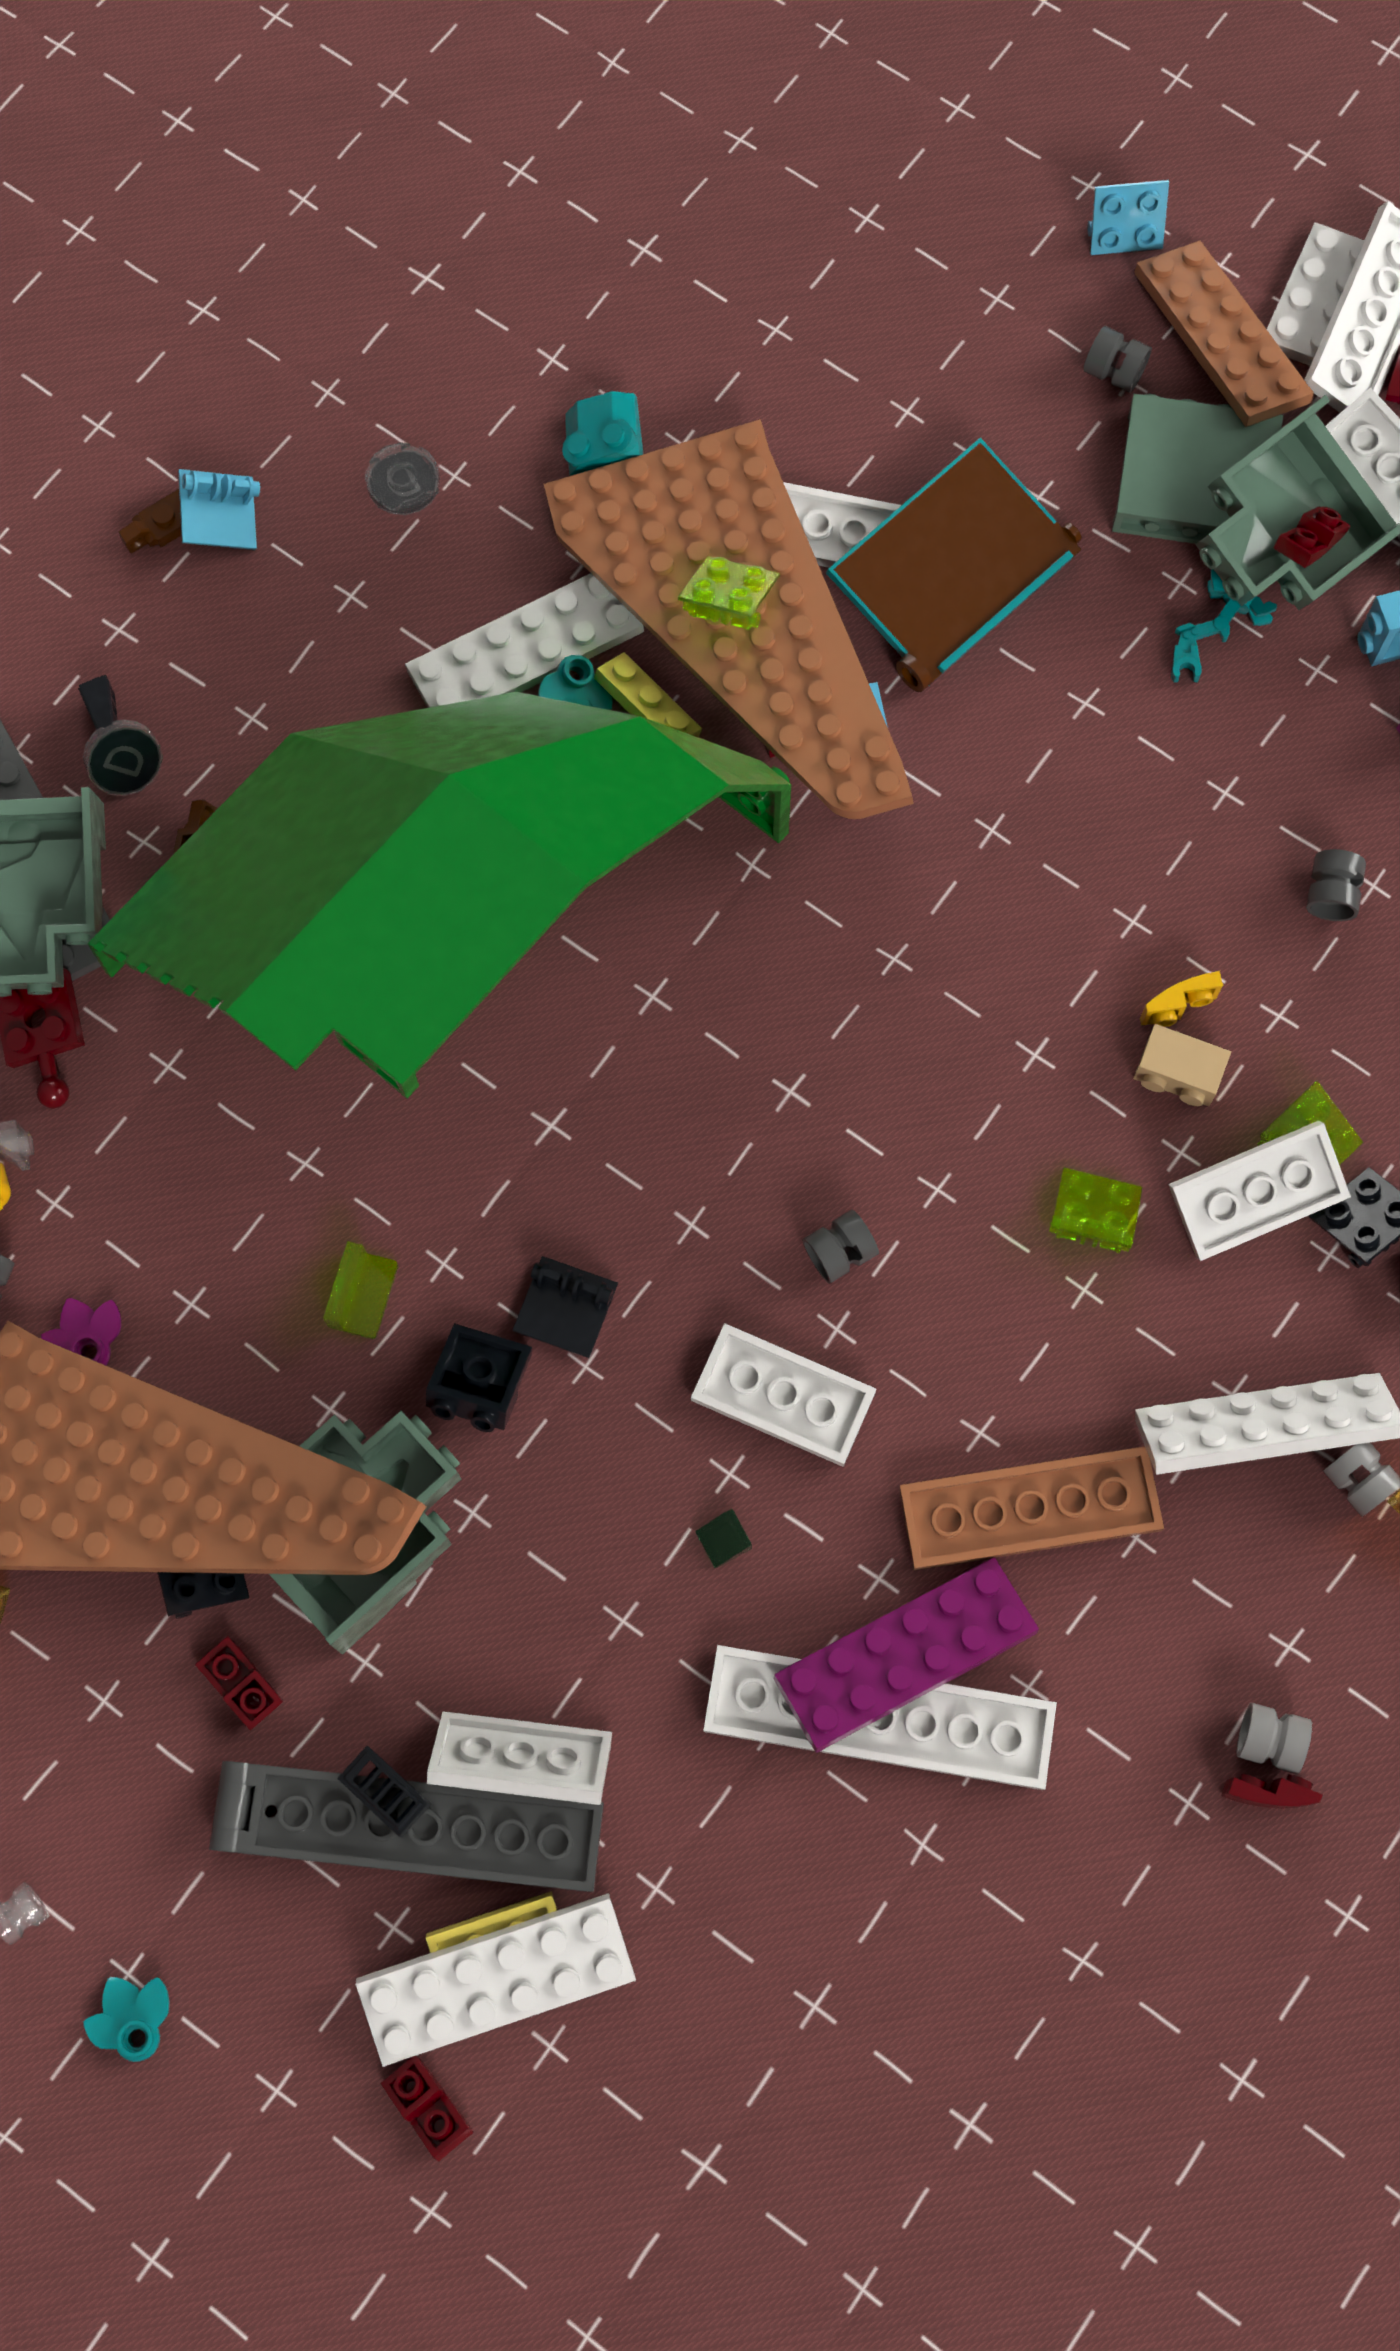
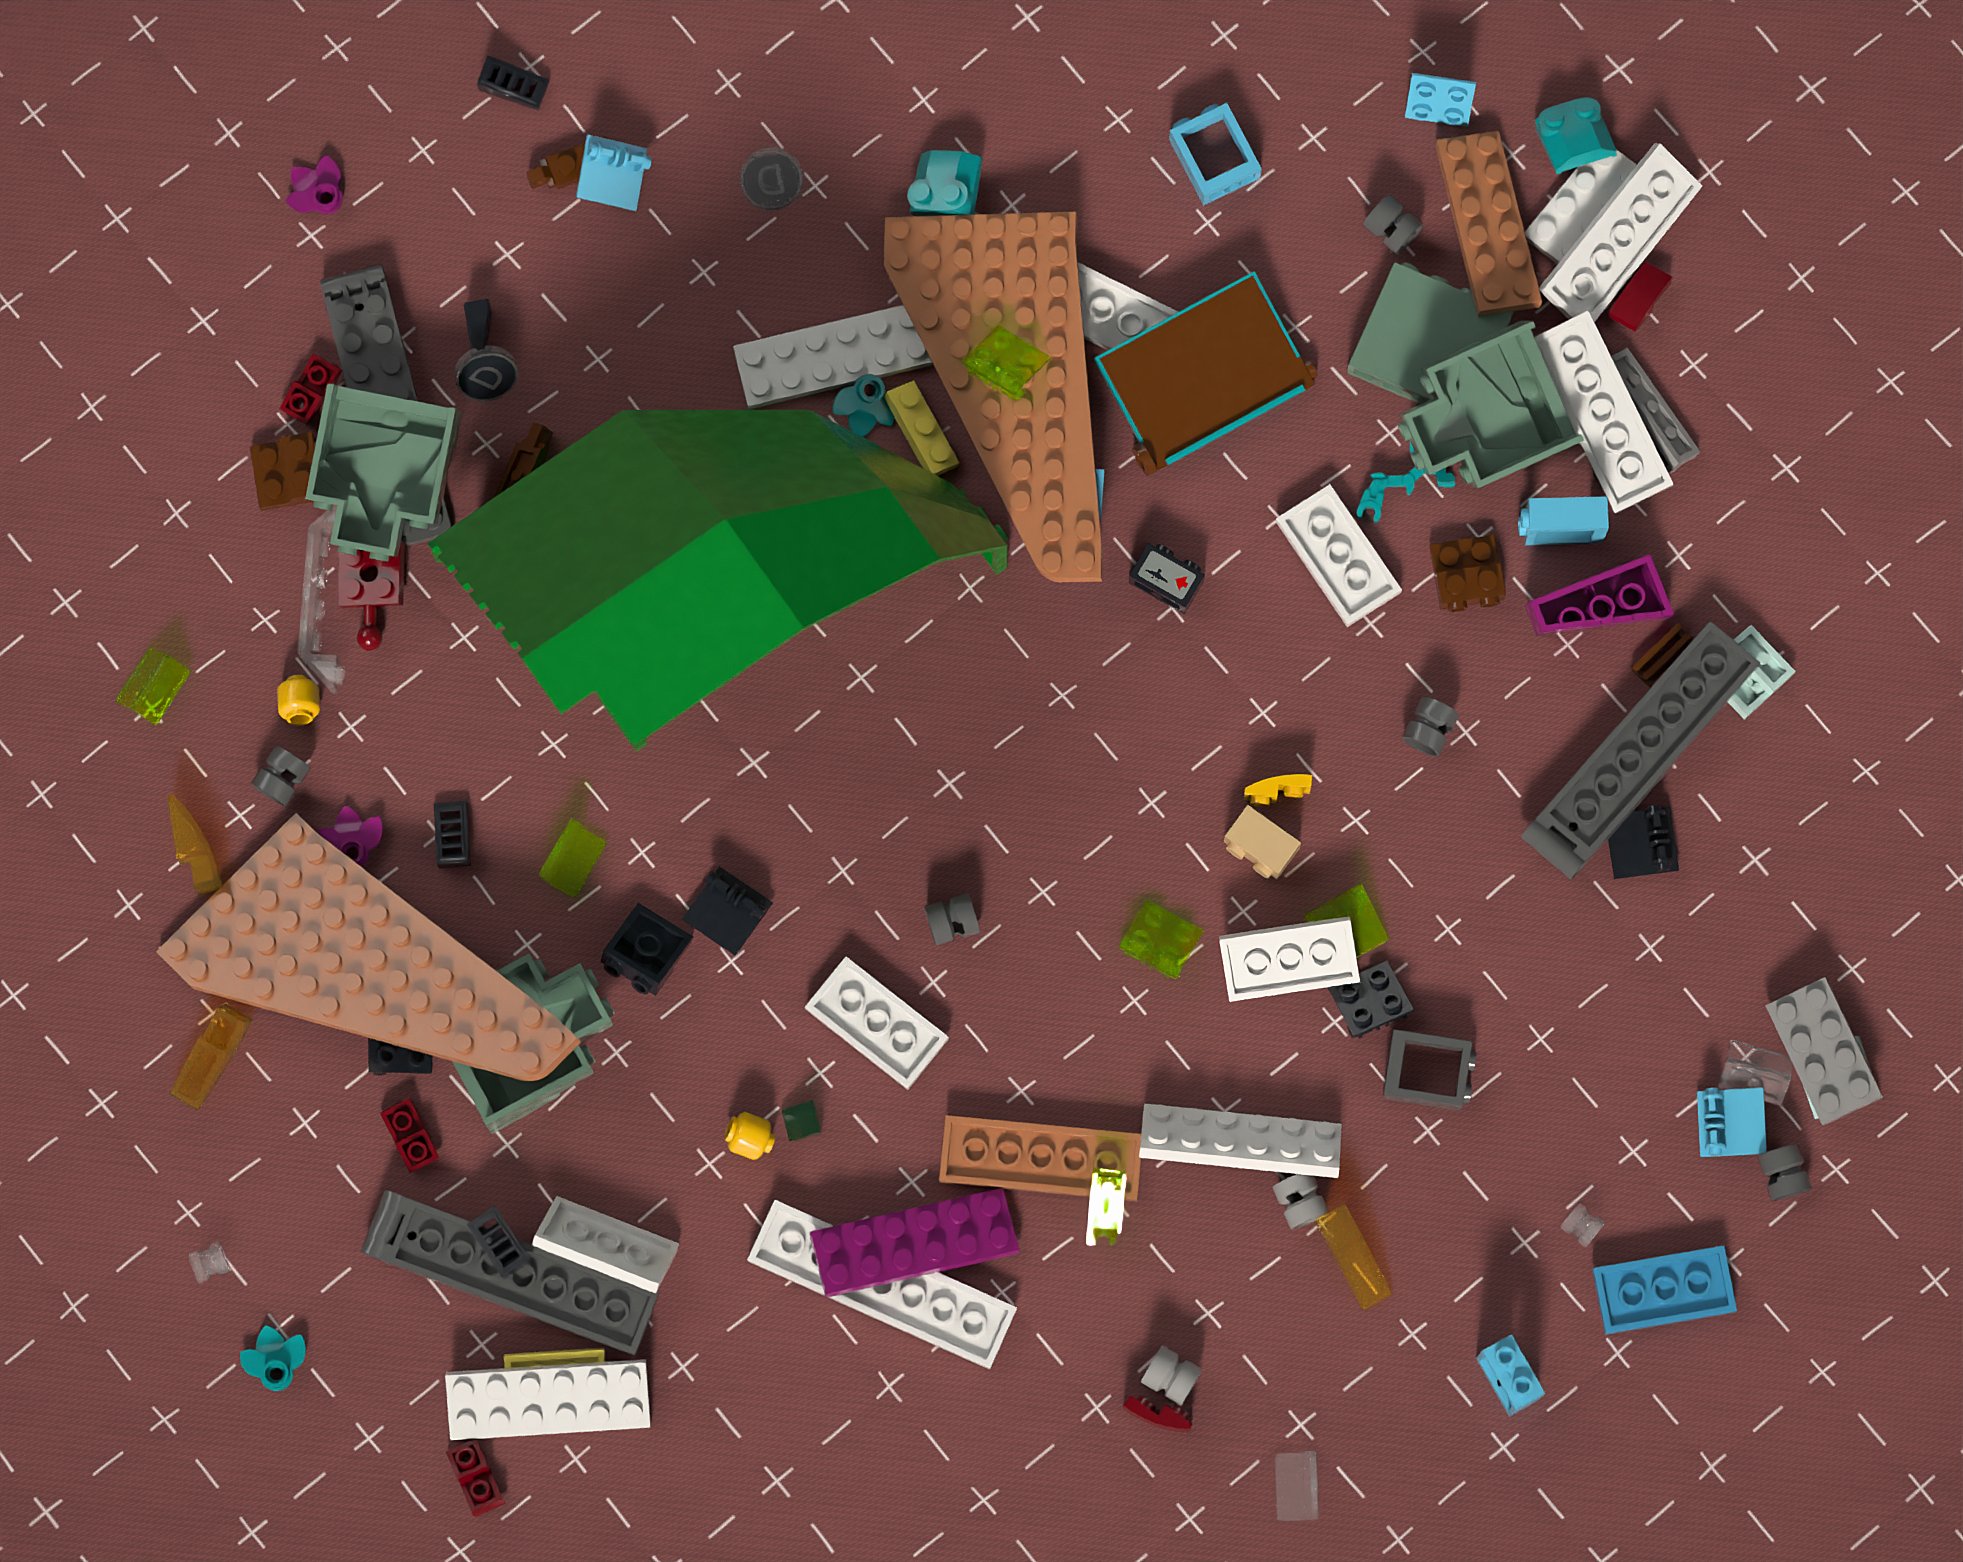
camera: 15 degrees right, 5 degrees up
dark red slope [1273,506,1351,568] -> none
none -> black slope [434,801,471,869]
none -> black slope [477,56,549,111]
none -> yellow head [724,1112,775,1160]
none -> hinge [1086,1168,1126,1245]
none -> brick [1129,543,1205,615]
none -> medium azure window [1169,103,1262,205]
none -> white plate [1276,484,1402,627]
none -> reddish brown plate [1429,535,1506,612]
none -> teal slope [1535,97,1617,175]

